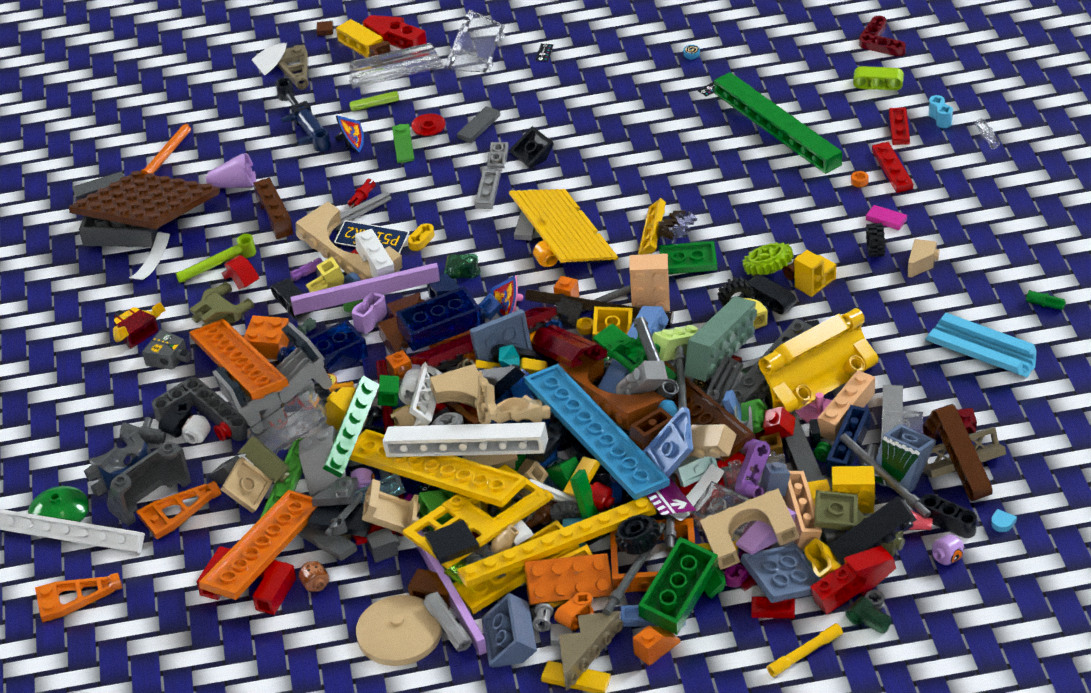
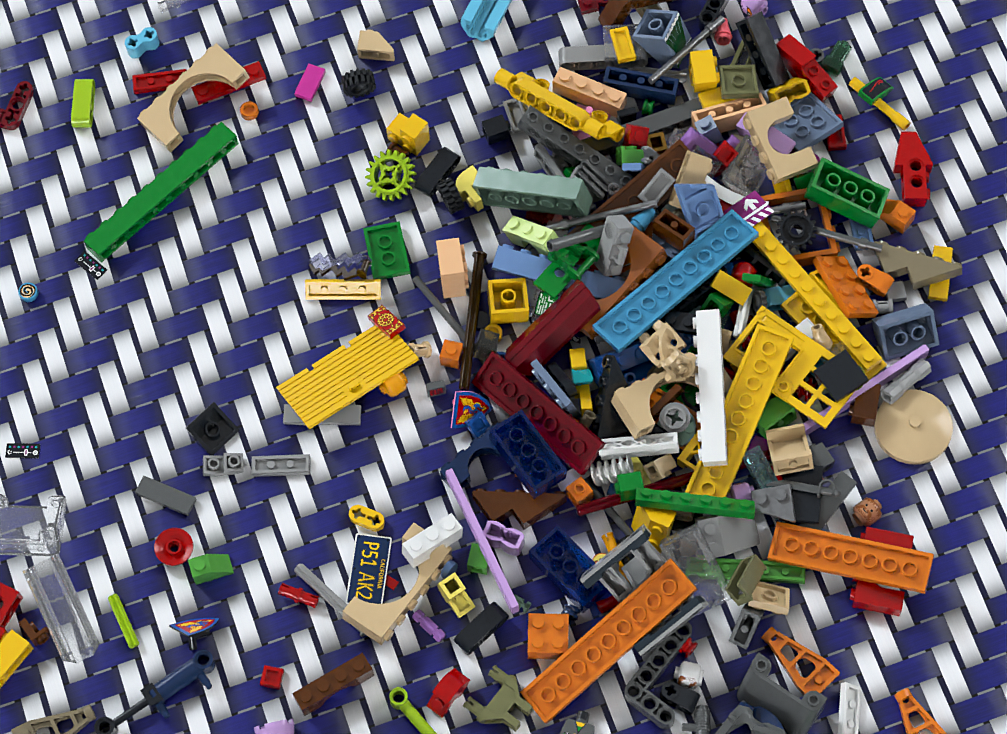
camera: 100 degrees left, 25 degrees up
clear green piece [444,254,481,279] -> none
none -> tan arch [137,43,250,153]
none -> red tile [260,665,284,690]
none -> tile [368,305,406,339]
none -> tan bush [408,341,432,358]
none -> dark grey tile [425,380,446,397]
none -> yellow tile [609,26,636,64]
none -> light grey tile [638,168,676,202]
none -> red tile [712,140,739,167]
none -> slope [857,77,894,106]
none -> red brick [893,132,933,207]

